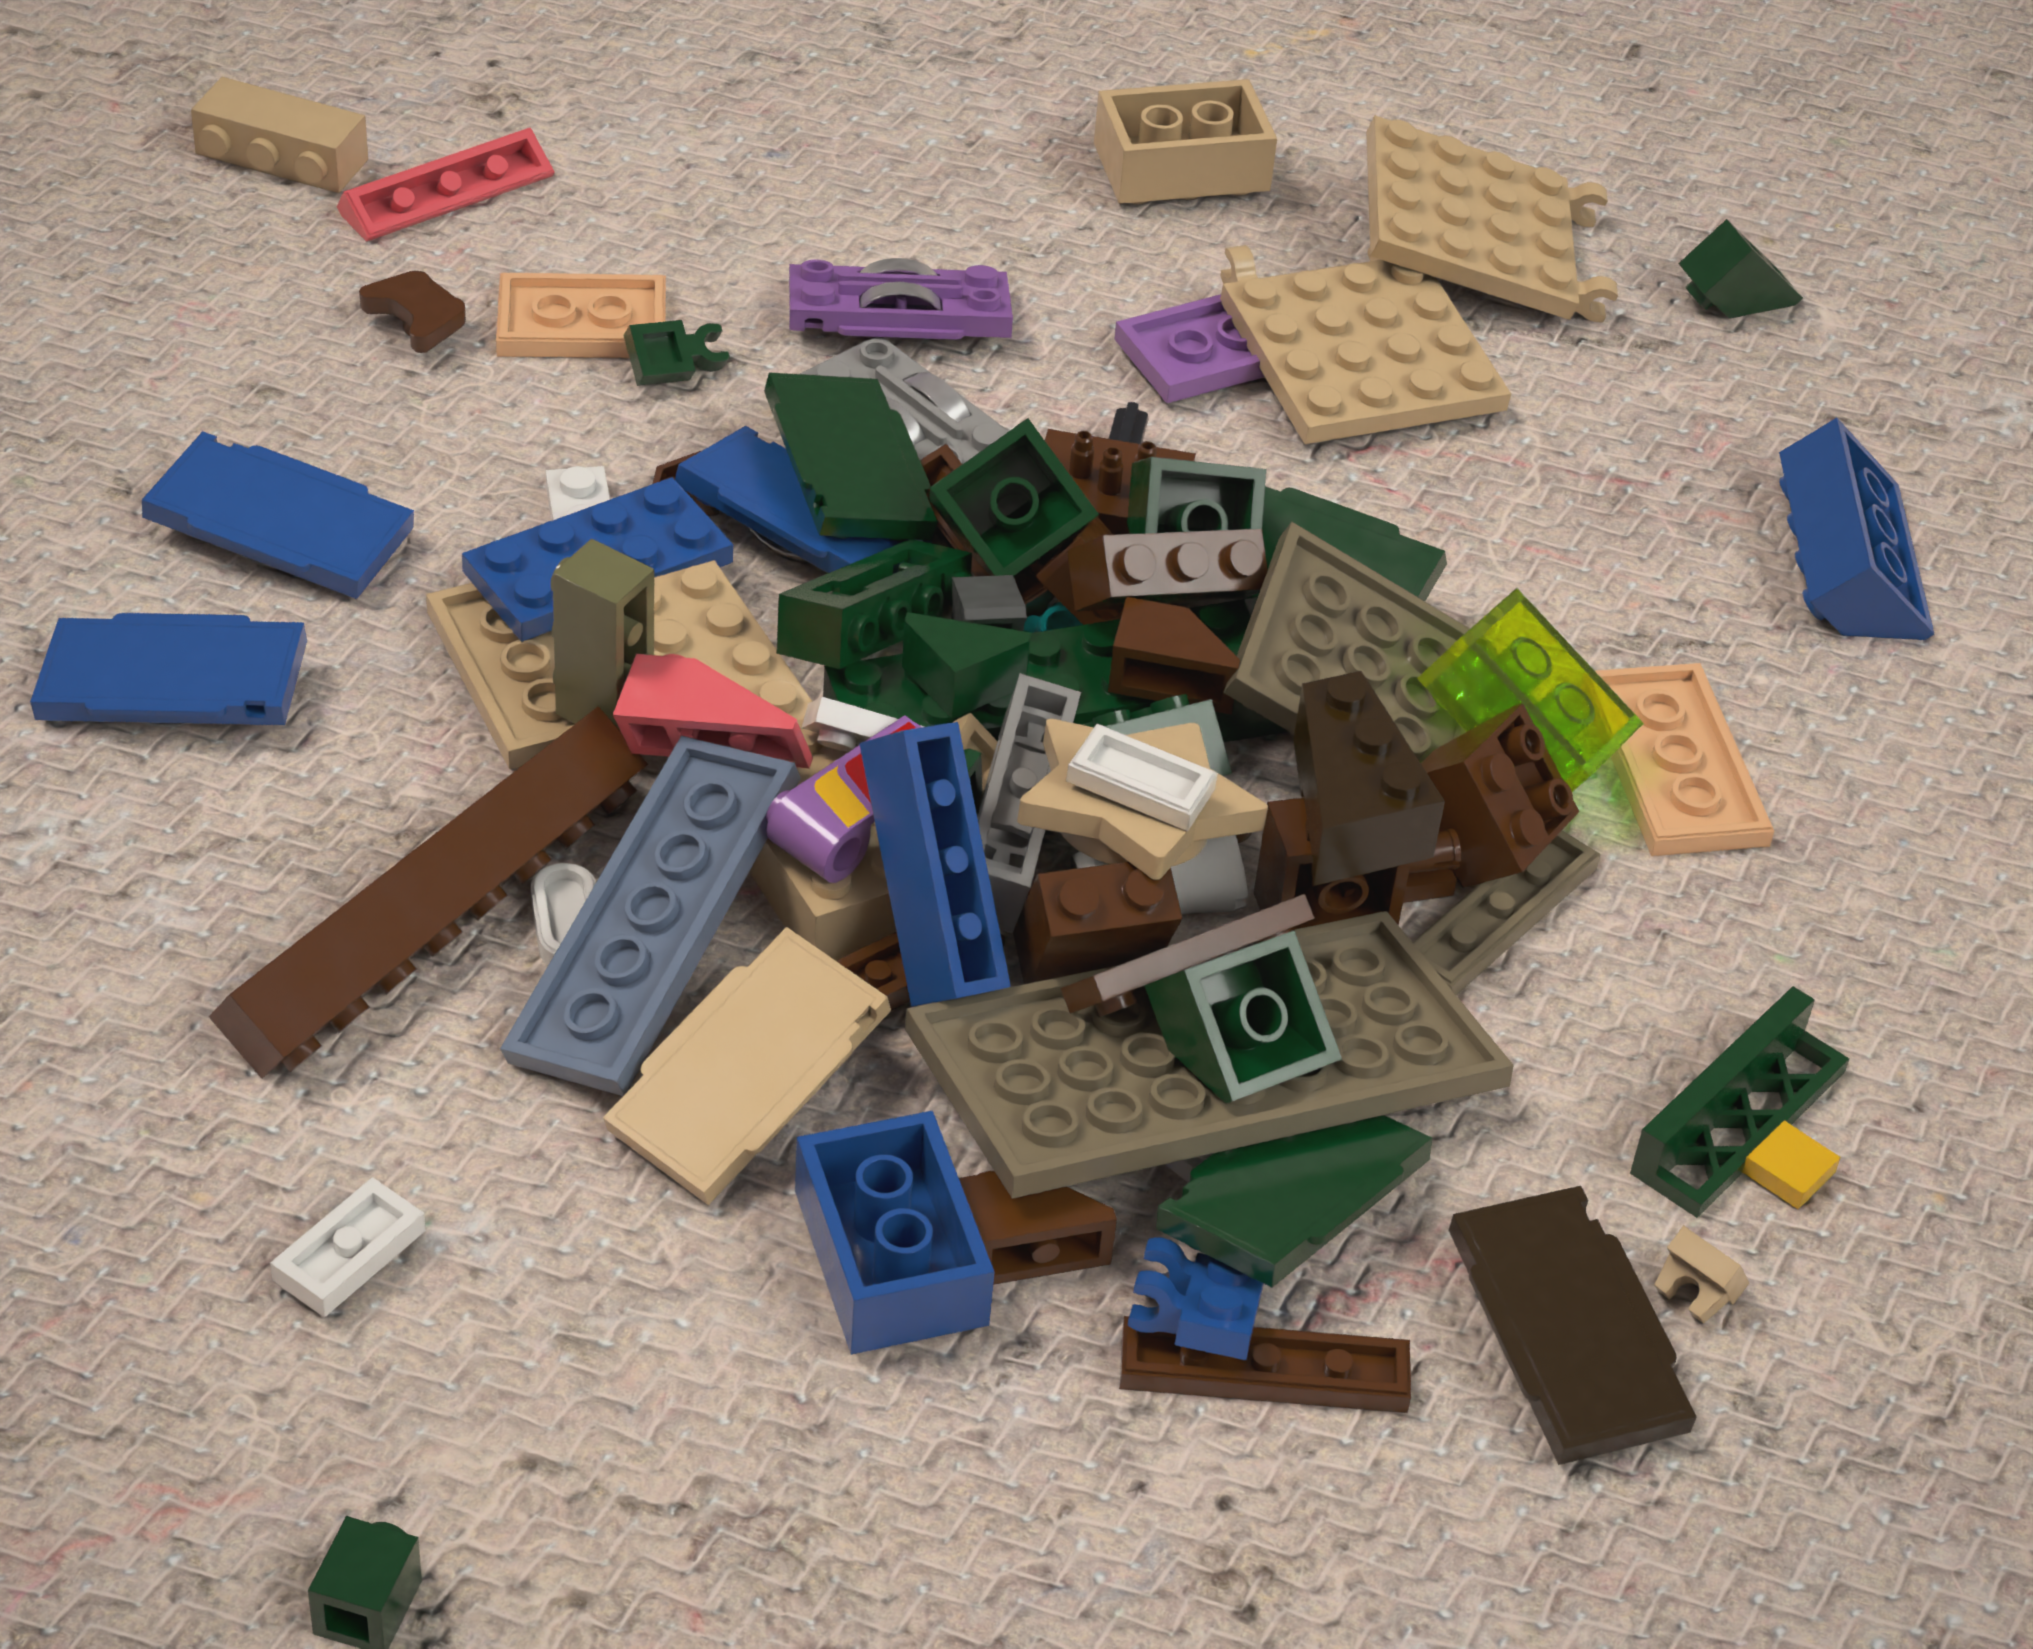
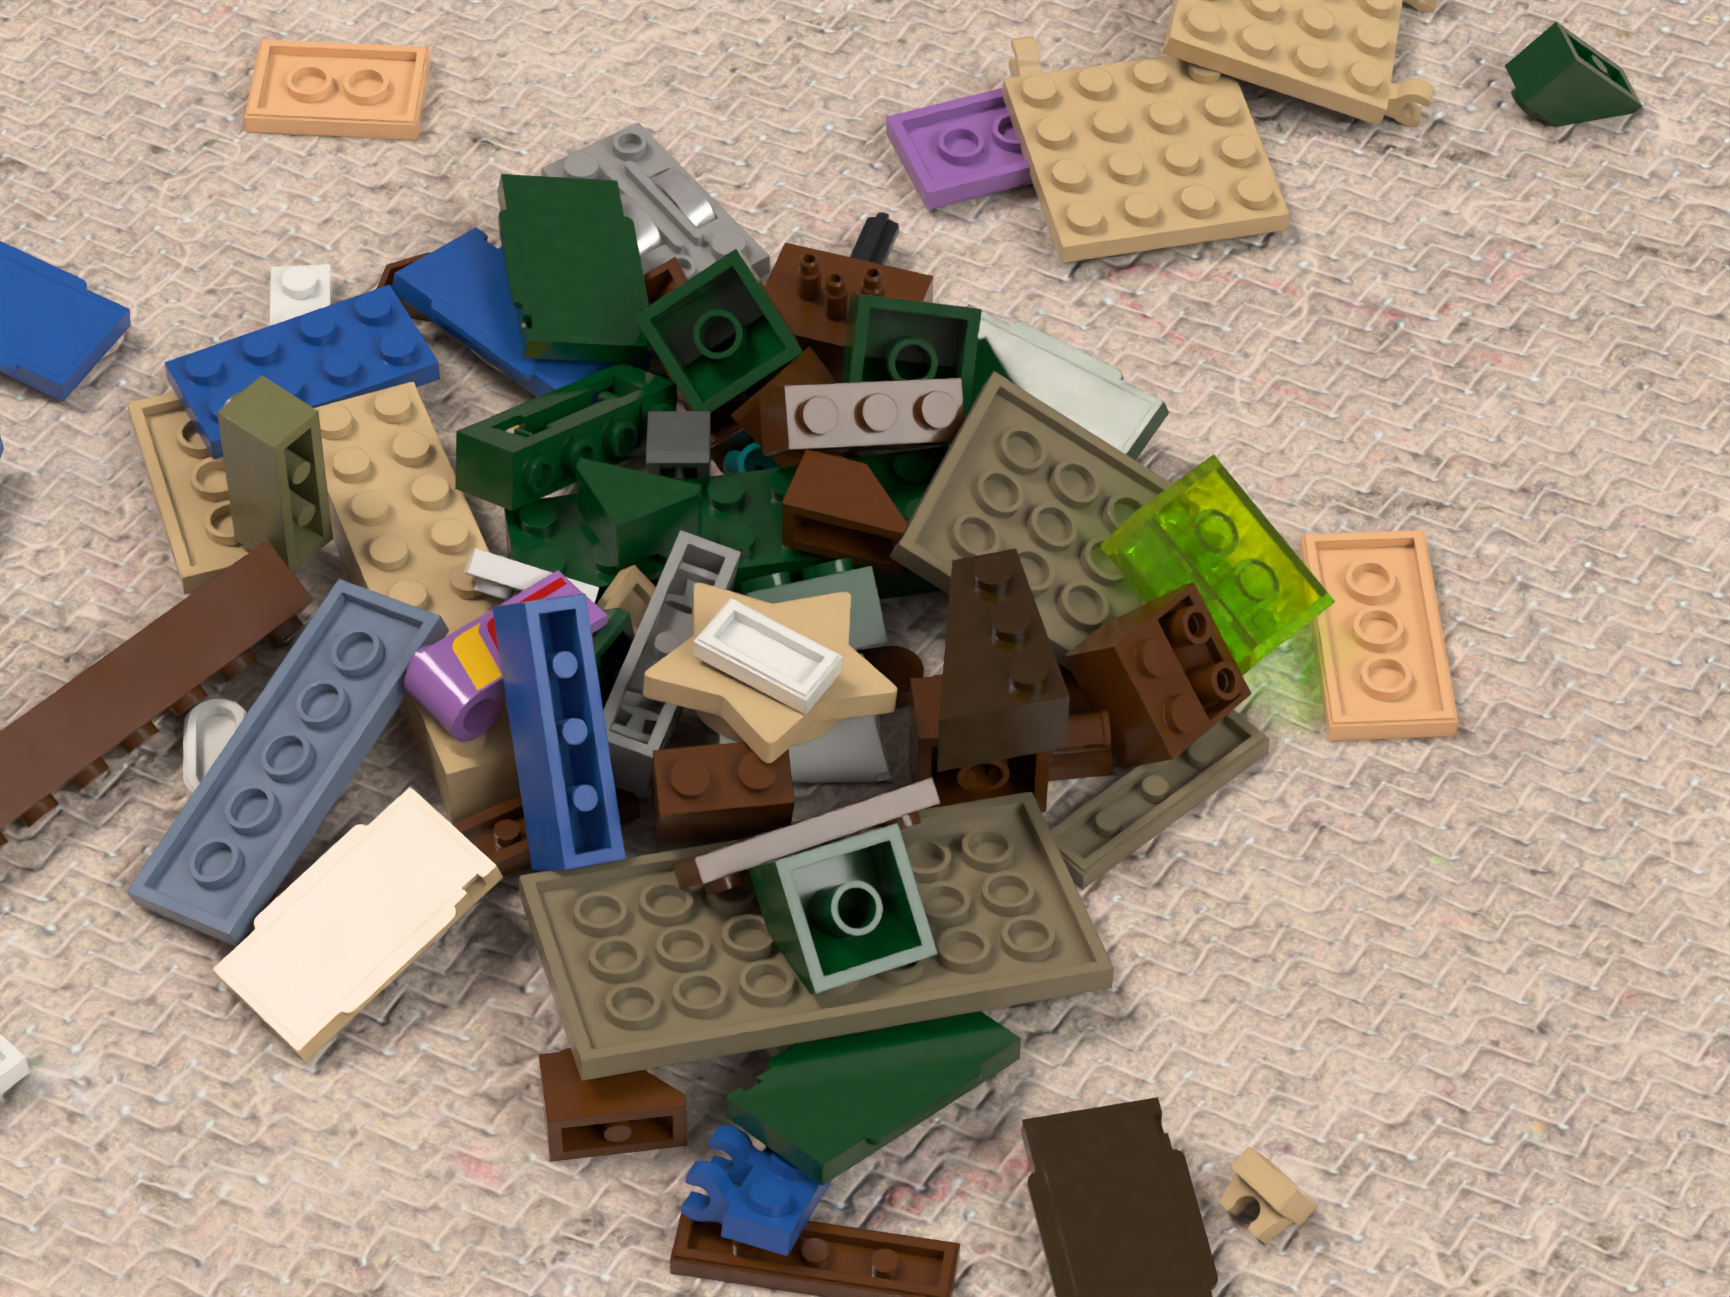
camera: 10 degrees right, 5 degrees up
reddish brown piece [359,271,466,353] -> none
coral slope [613,654,813,769] -> none
dark green plate [623,320,730,386] -> none
medium lavender piece [789,258,1013,339] -> none
blue brick [795,1111,994,1355] -> none
dark green fence [1630,986,1850,1218] -> none
yellow tile [1742,1120,1841,1209] -> none
blue slope [1779,418,1935,640] -> none

